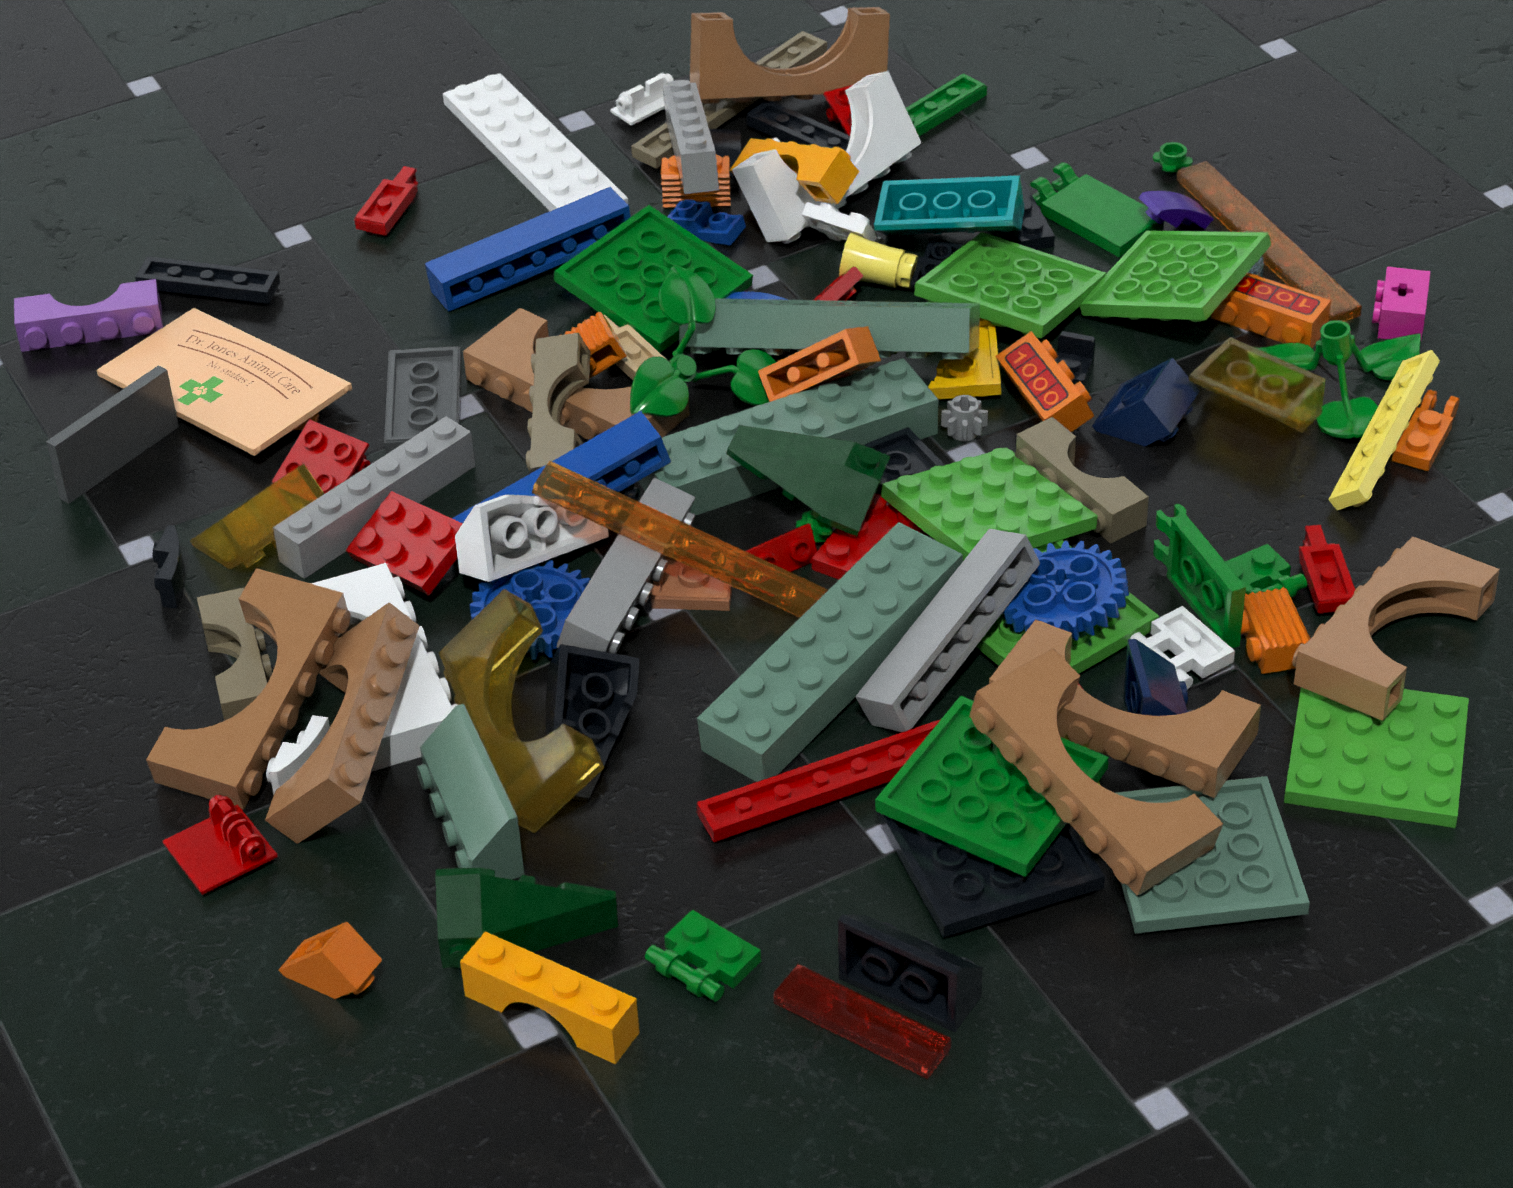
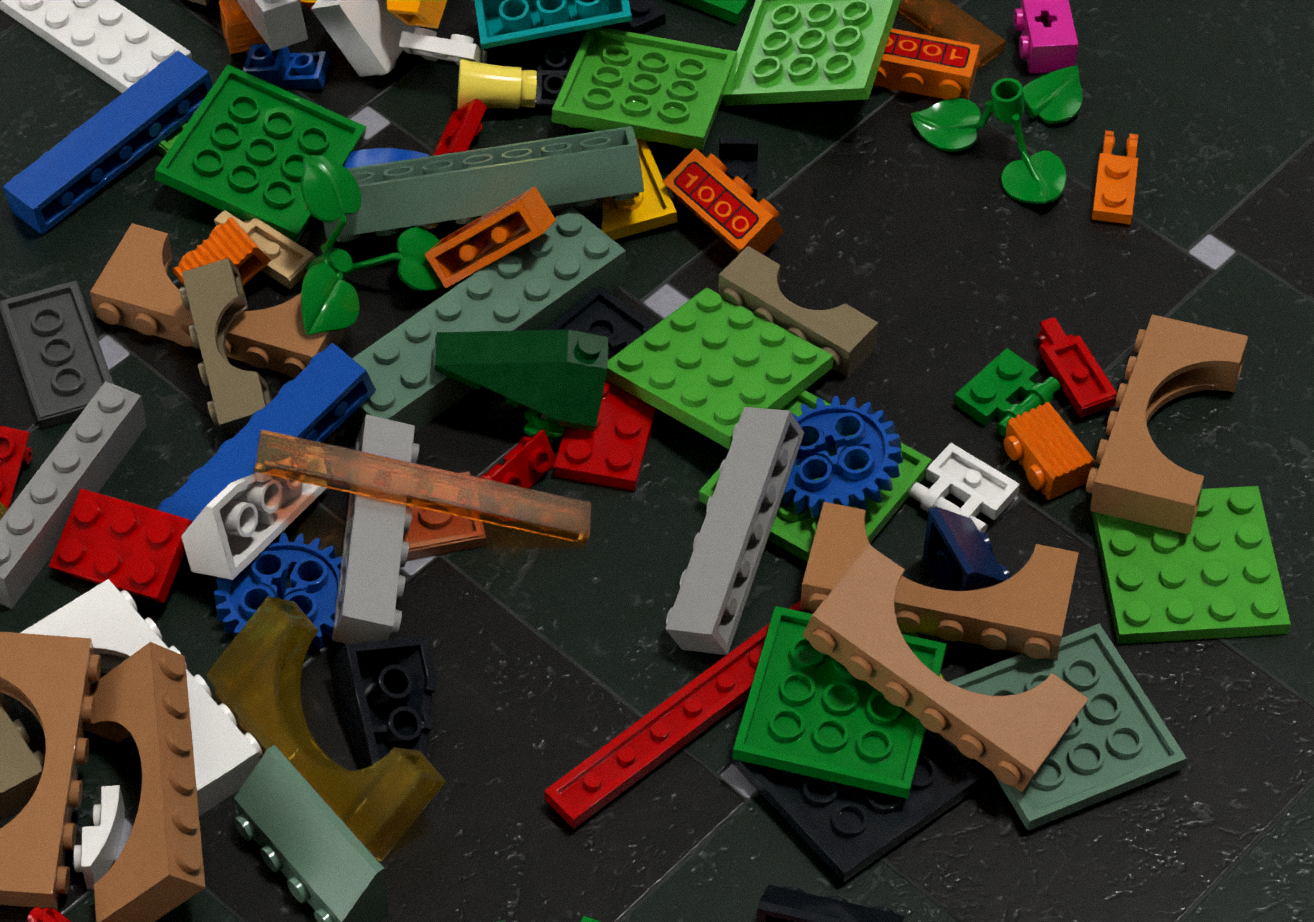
camera: 20 degrees left, 10 degrees up
sand green brick [697,522,963,782] -> none
light grey gear [941,395,988,441] -> none
dark blue slope [1092,358,1200,446] -> none
green tile [1153,504,1246,648] -> none
clear yellow slope [1189,337,1326,432] -> none
light yellow plate [1328,350,1440,511] -> none

